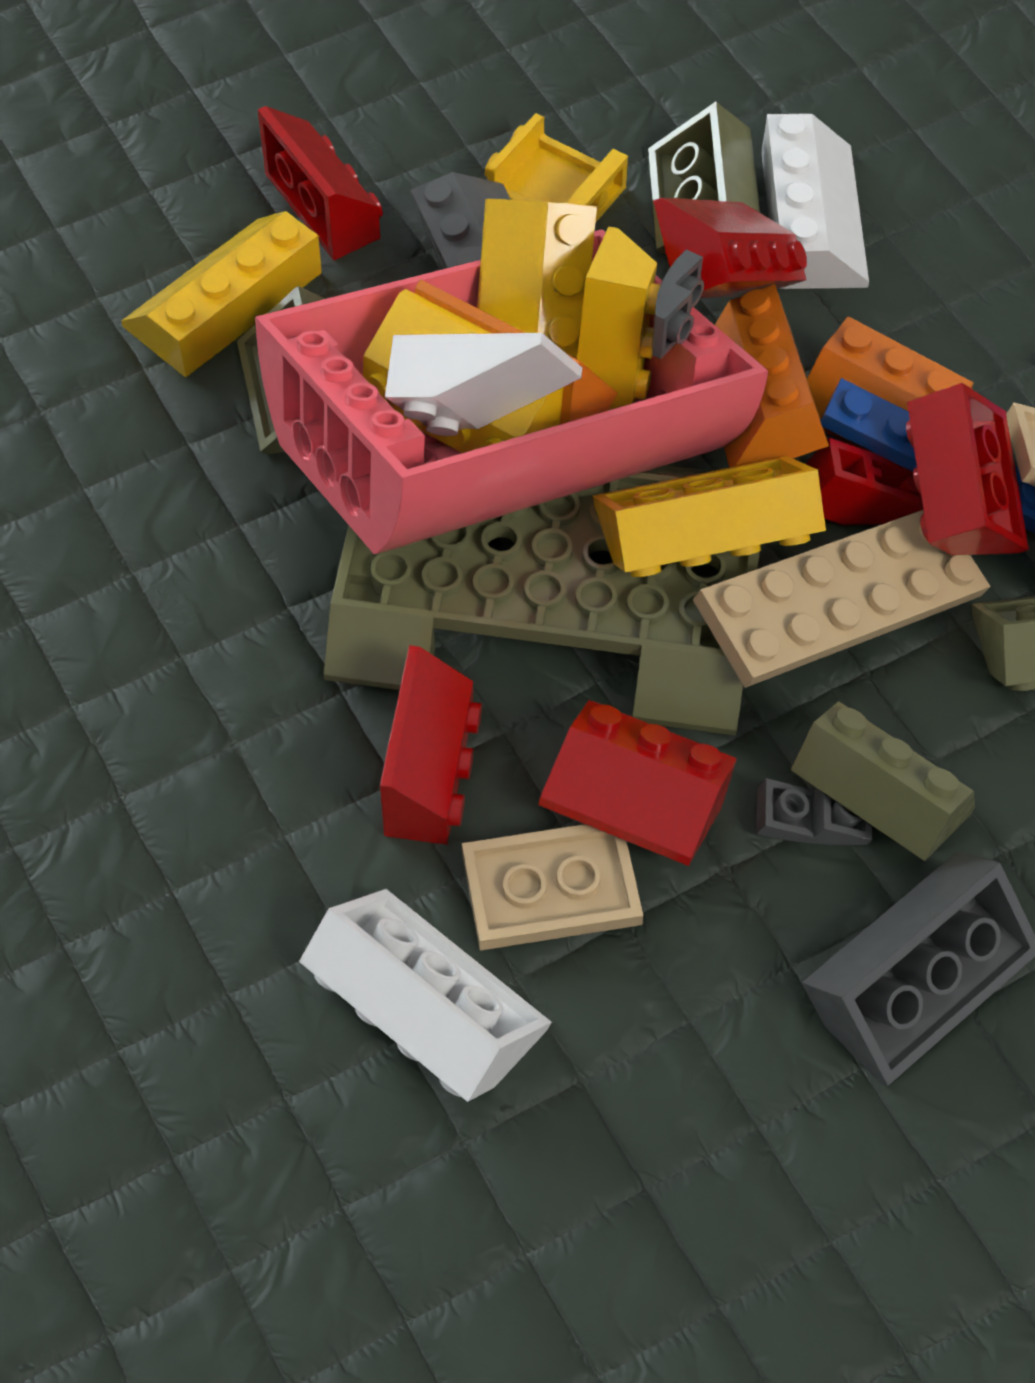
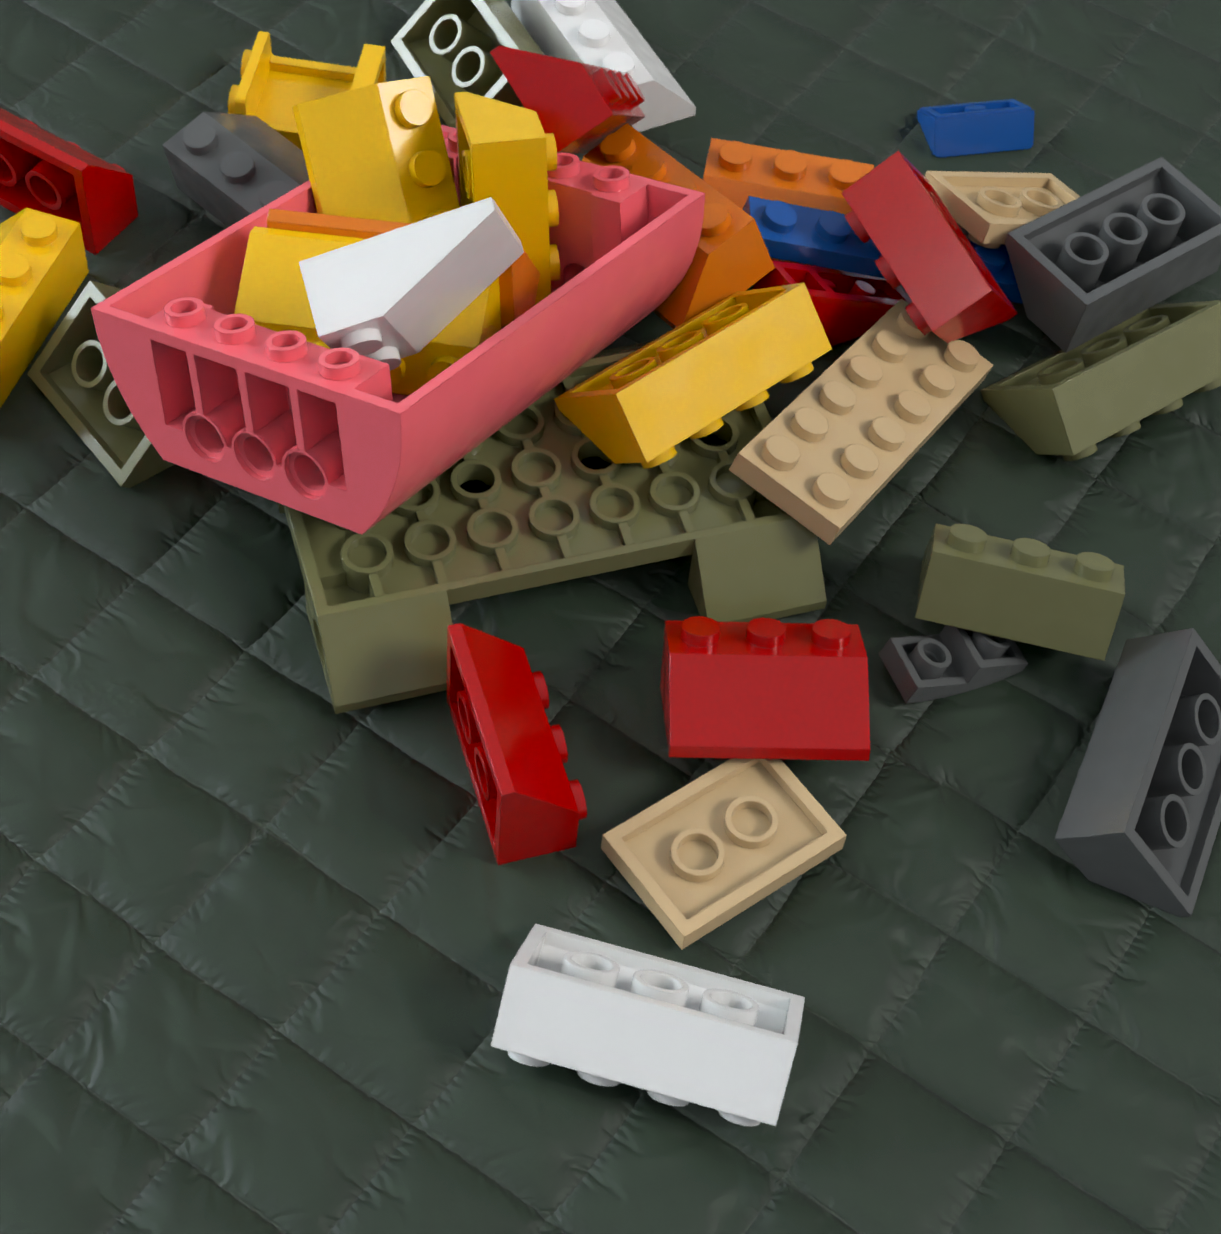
camera: 30 degrees left, 5 degrees down
dark grey slope [652,249,704,359] -> none

